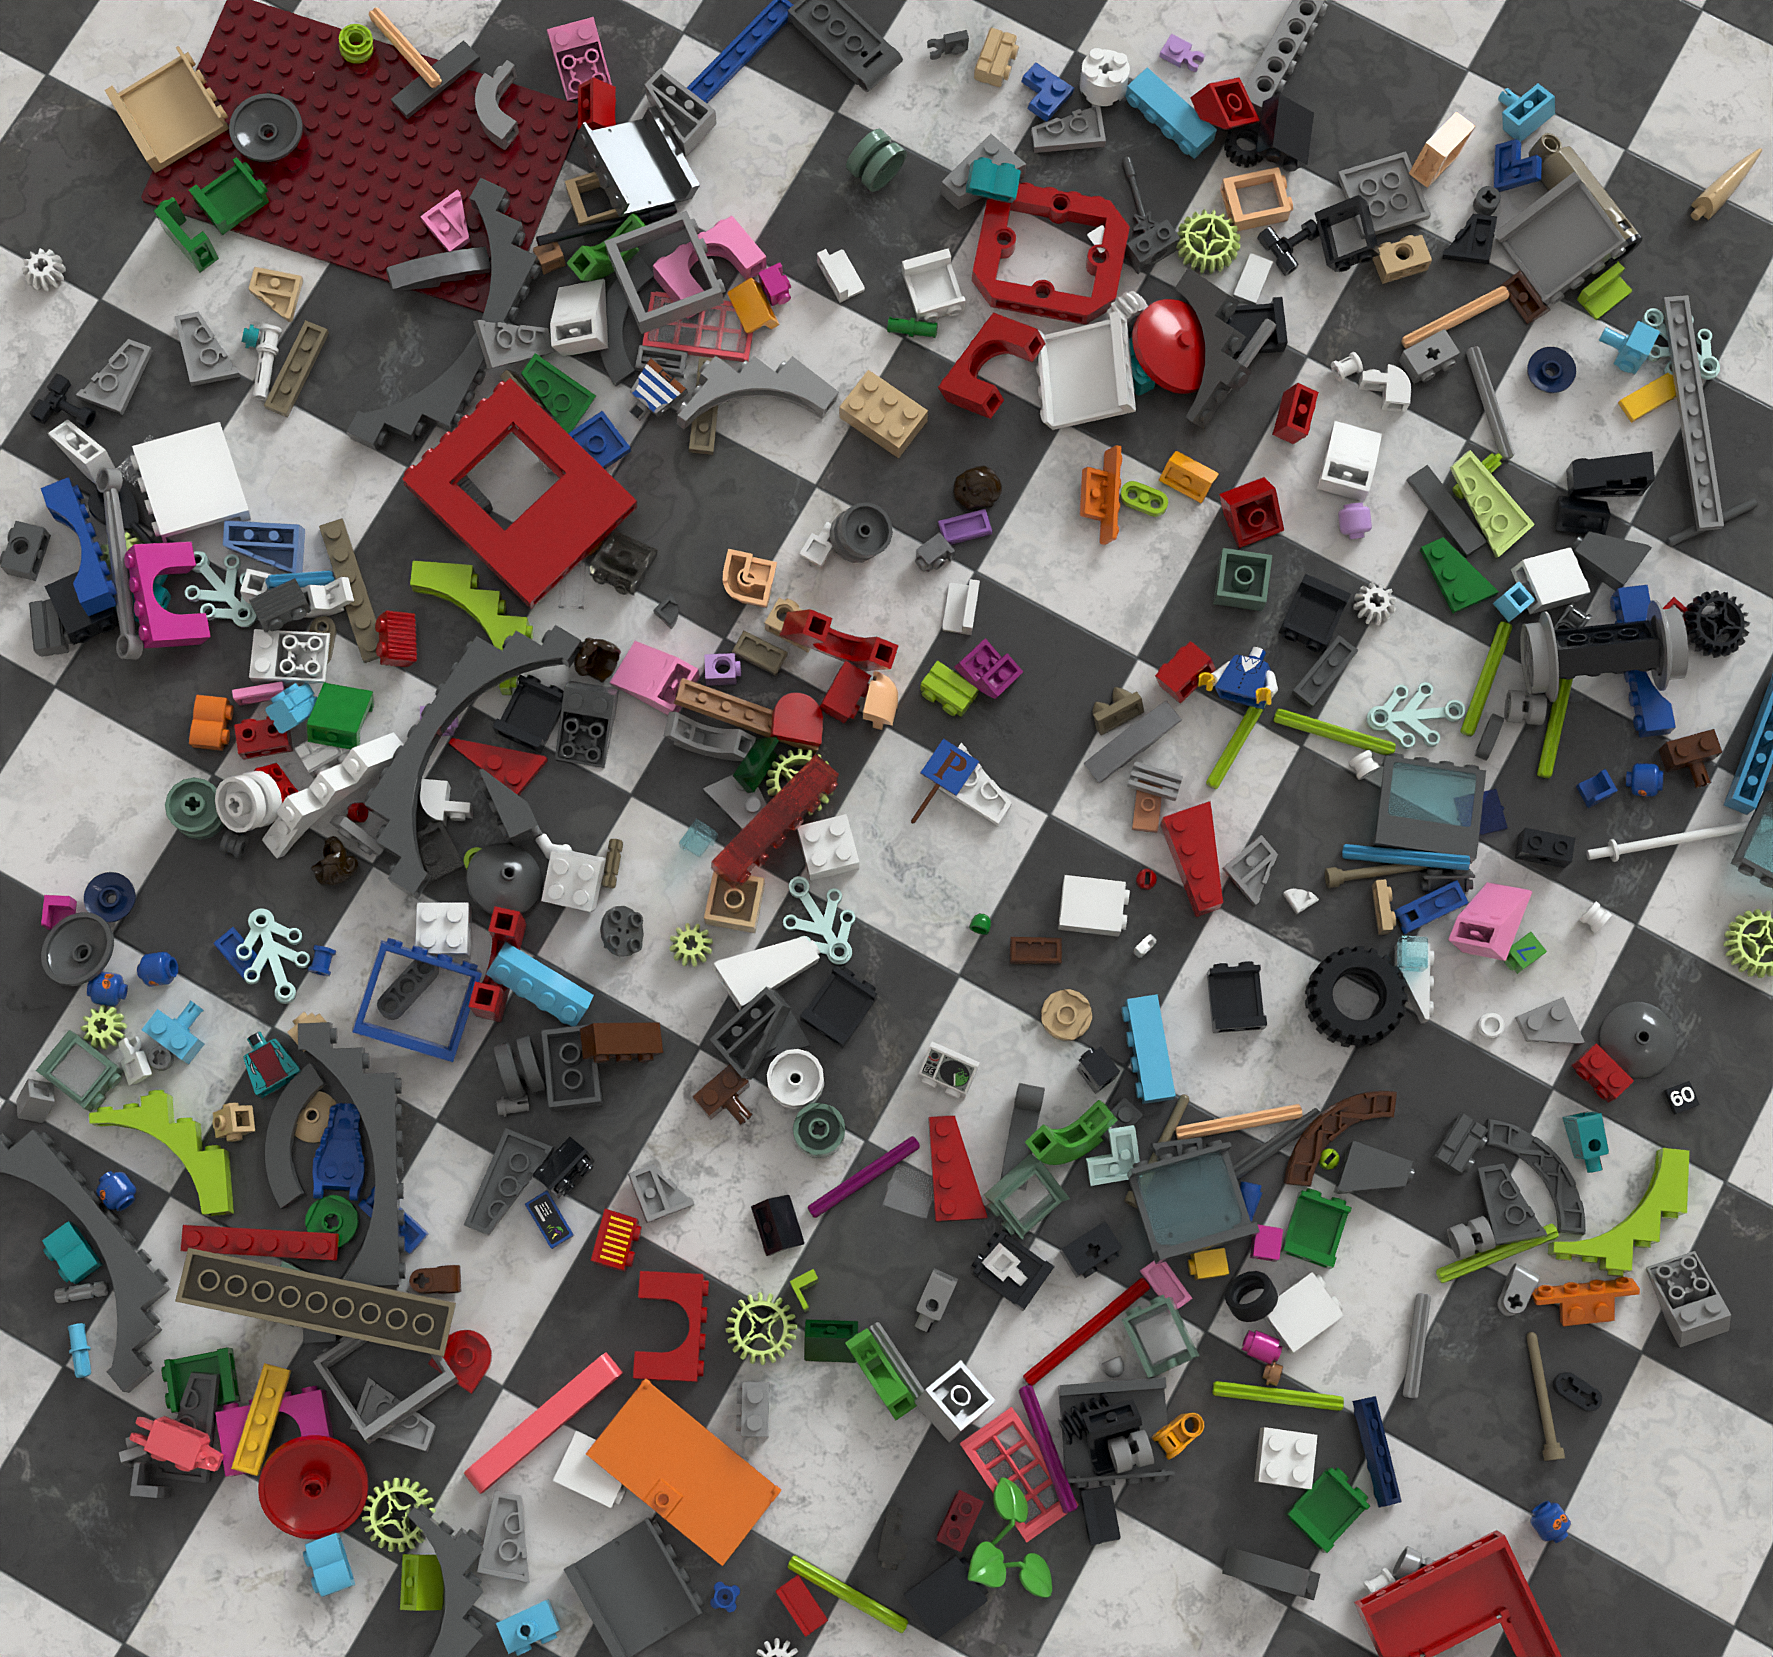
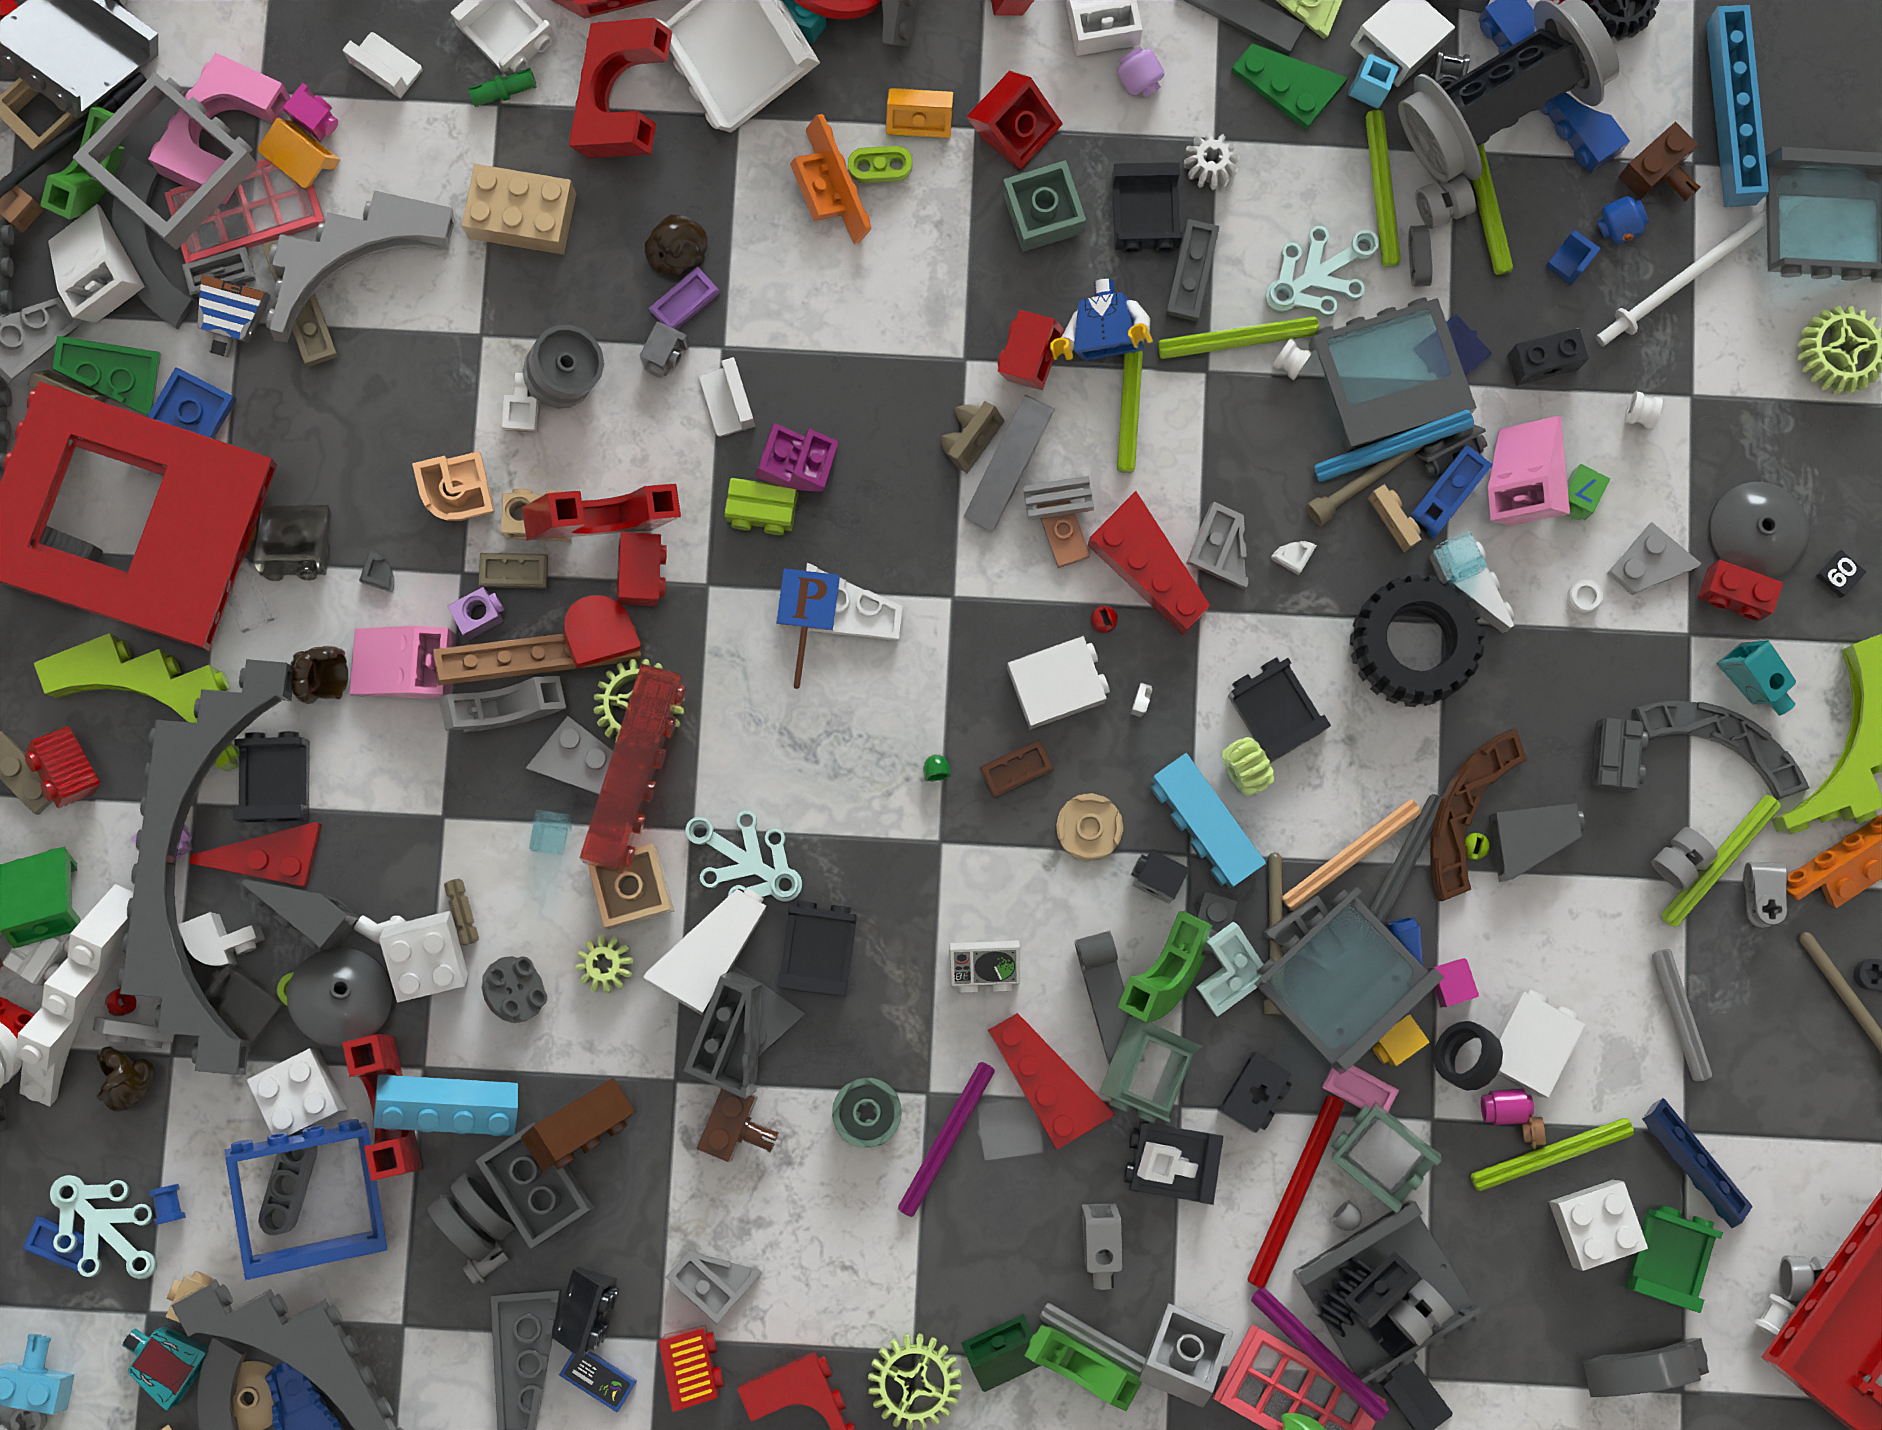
camera: 25 degrees left, 5 degrees up
dark grey slope [555,681,619,768] -> none
dark green panel [733,737,779,793] -> none
black panel [751,1195,804,1256] -> none
white wheel [767,1049,824,1111] -> none
lime panel [790,1269,819,1313] -> none
white brick [797,814,859,881] -> none
light nougat brick [863,671,898,730] -> none
light orange piece [1152,1413,1204,1460] -> none
green panel [1280,1188,1352,1269] -> none
dark grey wing [1477,1163,1548,1246] -> none
none -> yellowish green gear [1222,736,1274,797]

